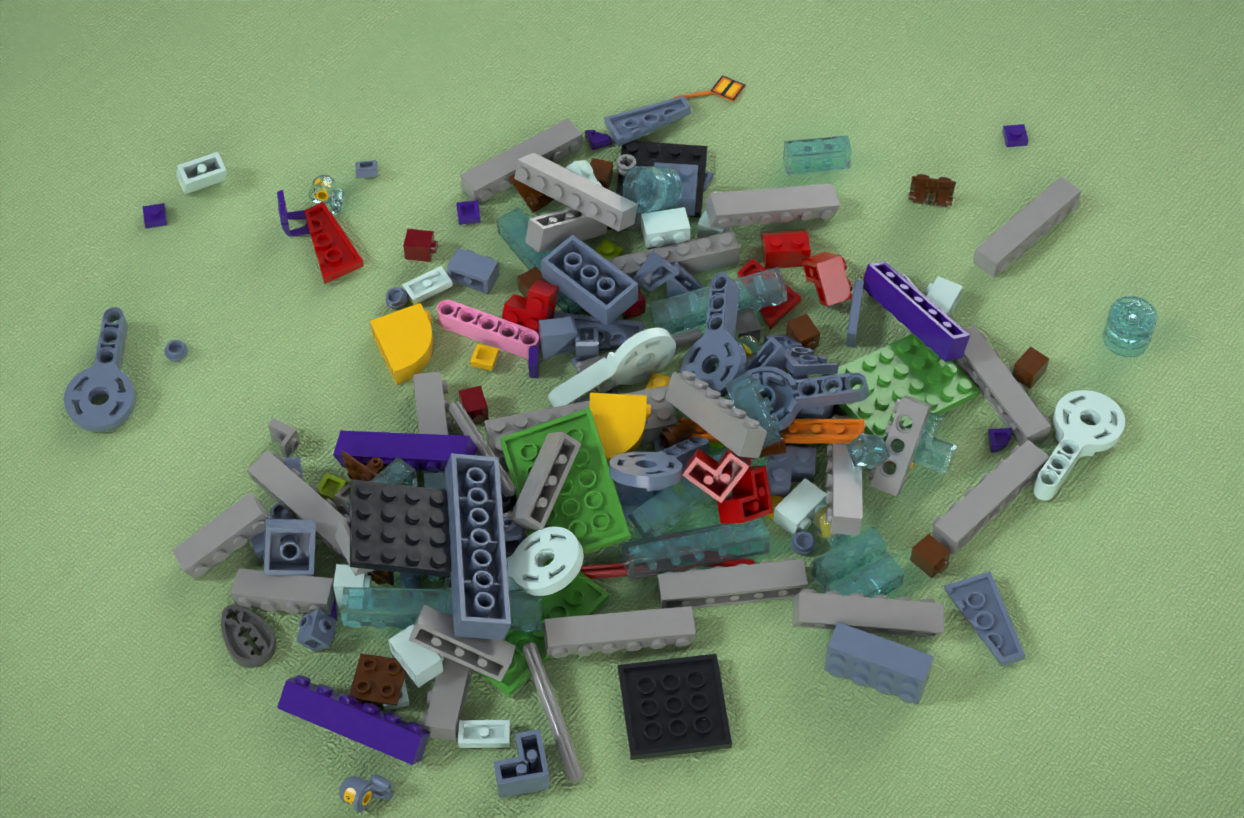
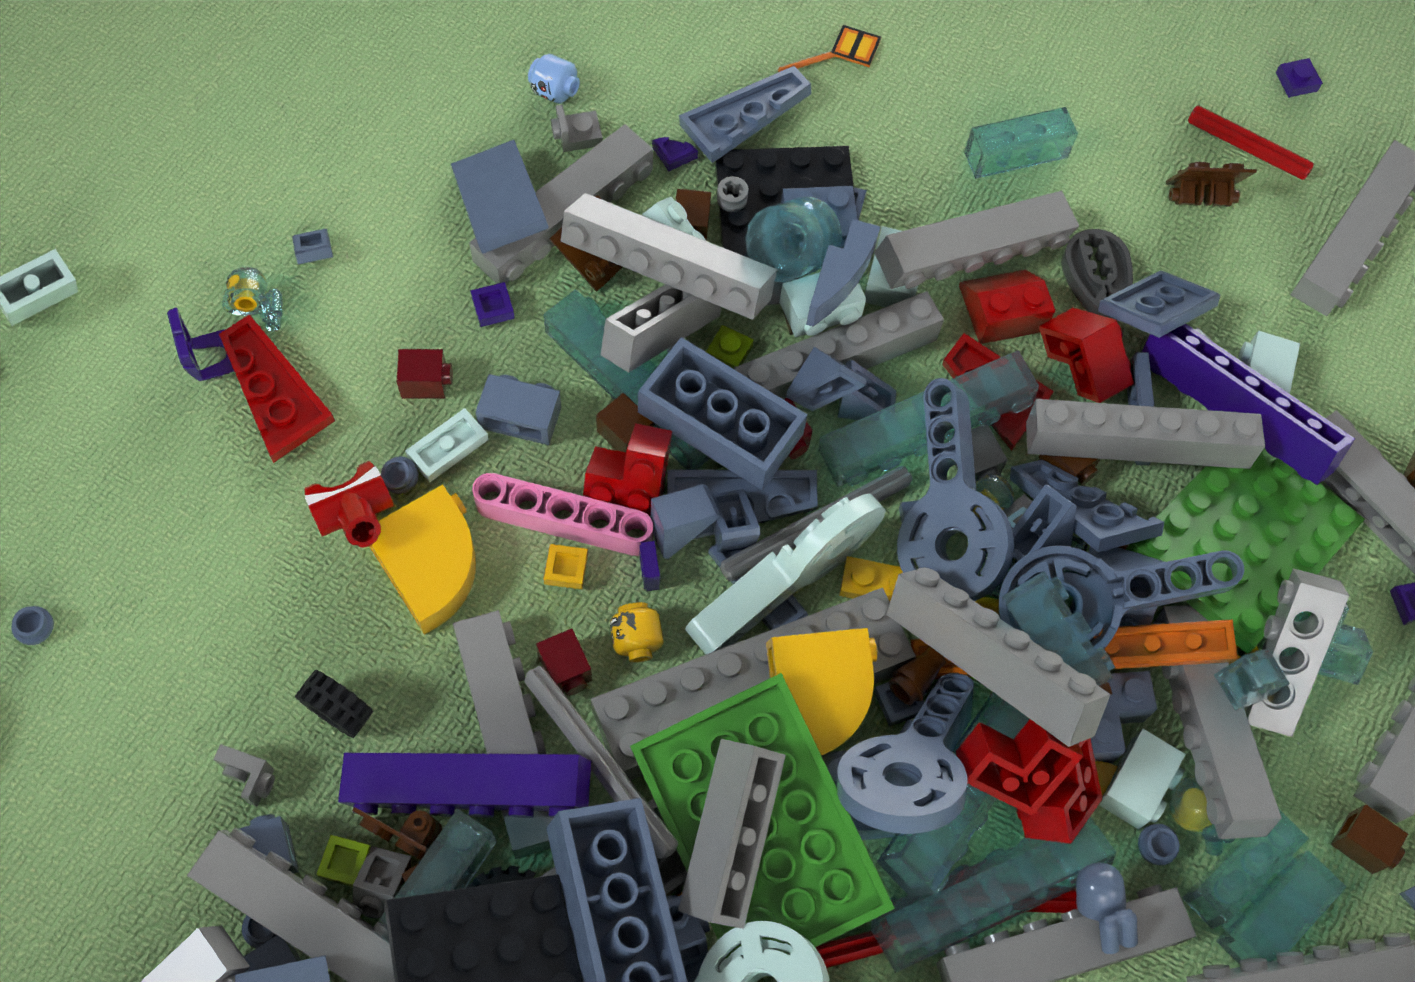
camera: 15 degrees left, 10 degrees up
none -> black tyre [295,670,373,738]
none -> red connector [304,461,394,548]
none -> sand blue tile [451,140,549,254]
none -> light blue head [528,54,580,104]
none -> light grey bracket [551,105,603,152]
none -> yellow head [610,602,664,663]
none -> sand blue slope [806,219,881,327]
none -> light grey brick [1026,399,1265,469]
none -> dark grey piece [1061,229,1133,320]
none -> sand blue piece [1076,862,1138,954]
none -> sand blue tile [1098,270,1220,338]
none -> red axle [1188,105,1314,180]

